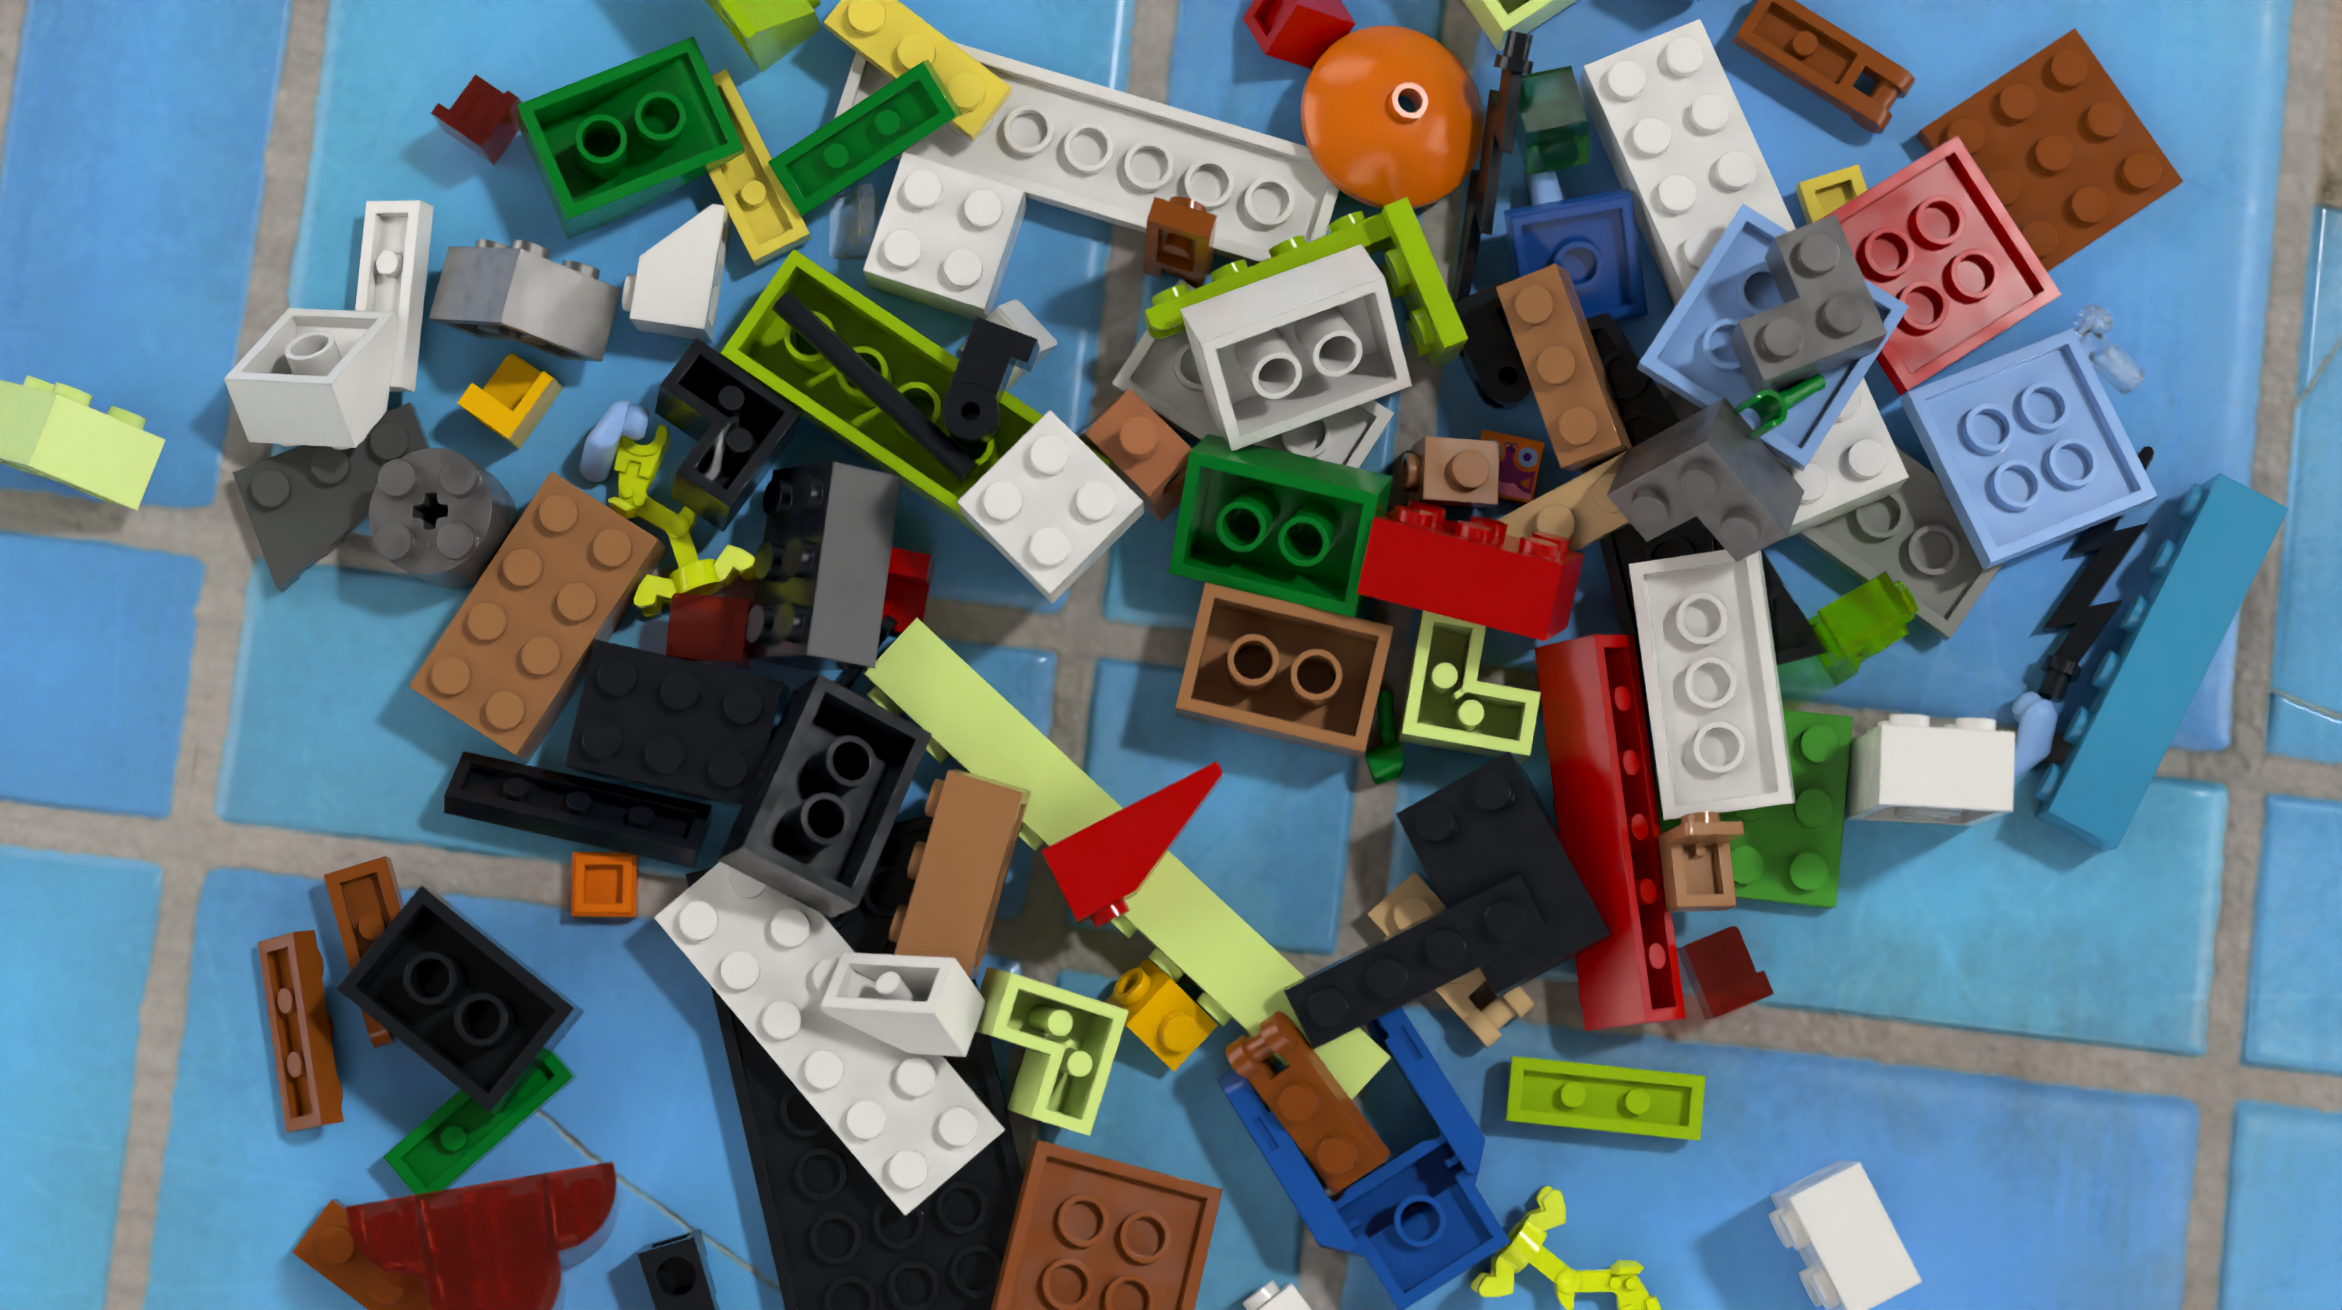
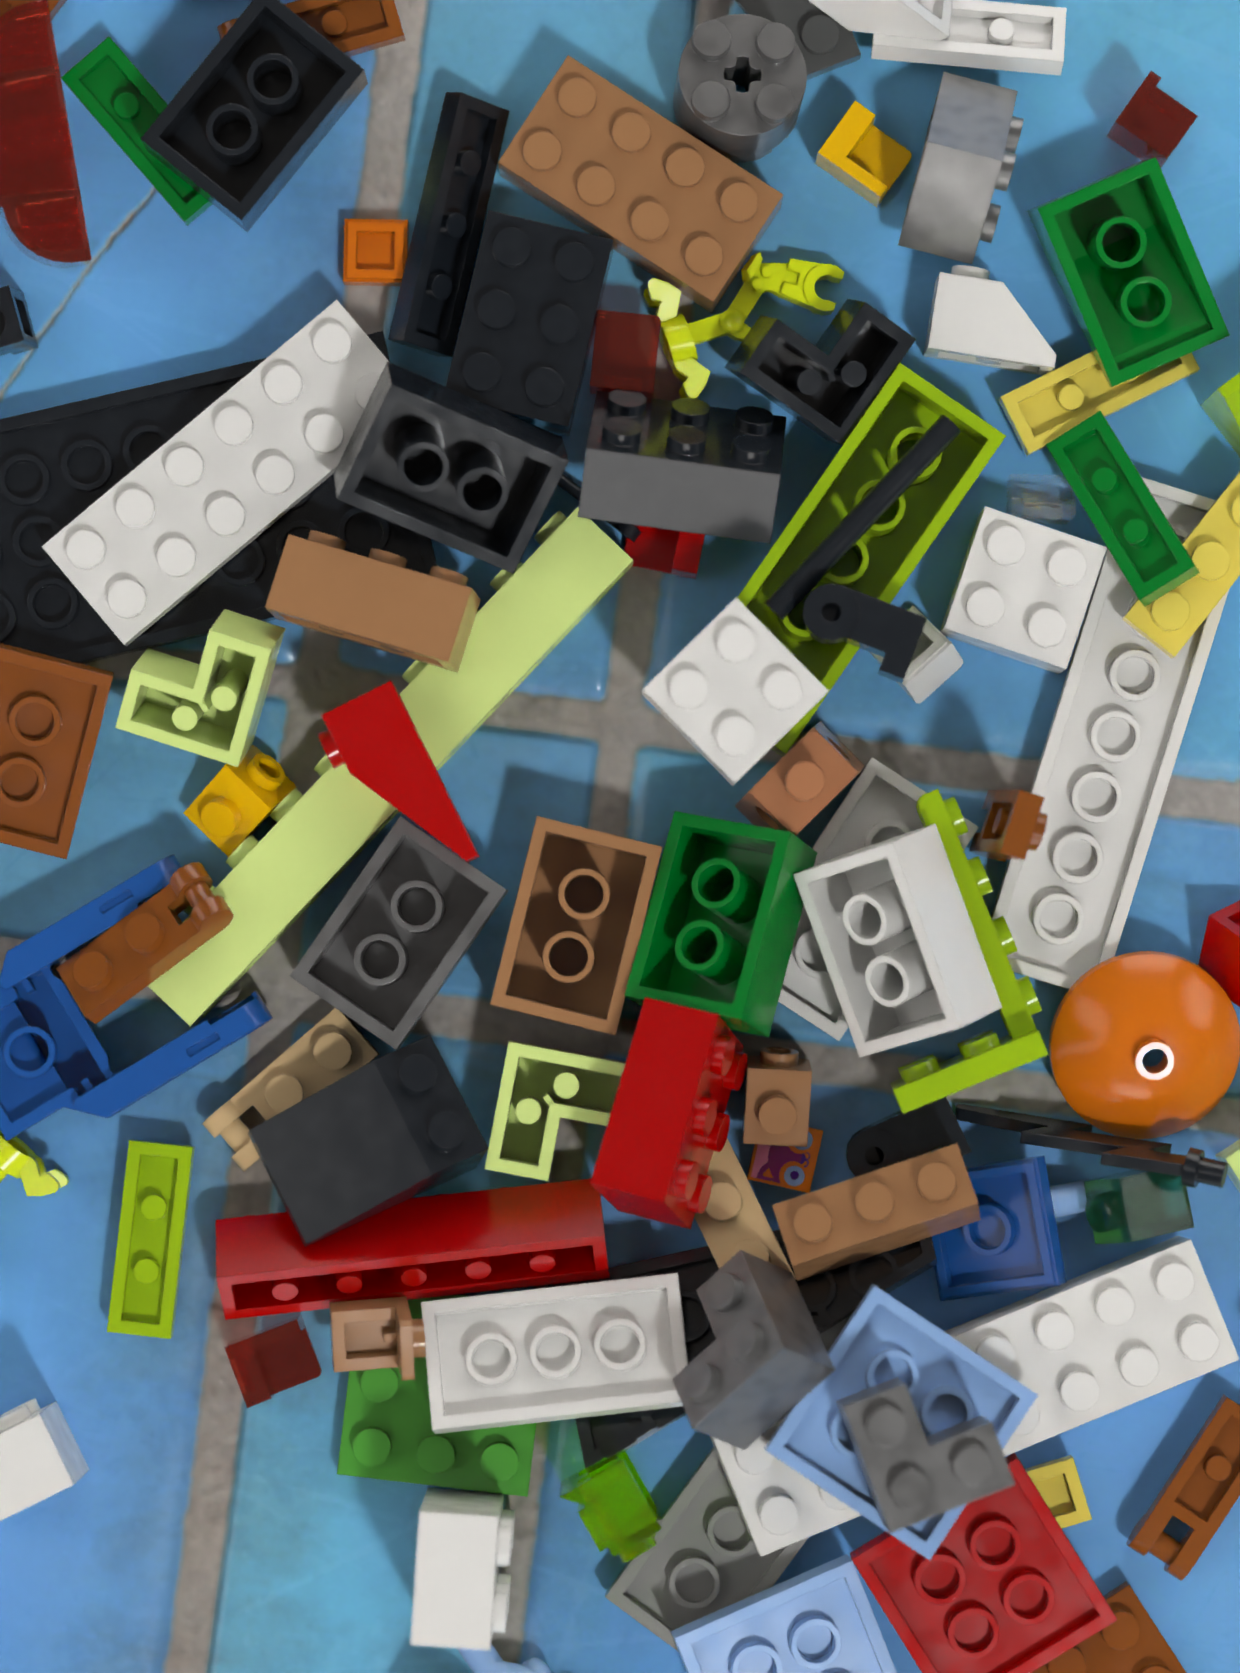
camera: 90 degrees right, 5 degrees up
light blue arm [579,400,650,482] -> none
white slope [821,952,986,1057] -> none
black plate [1284,872,1549,1049] -> none
green hand [1364,690,1404,784] -> none
green hand [1735,374,1826,438] -> none
none -> flat silver brick [290,816,508,1050]

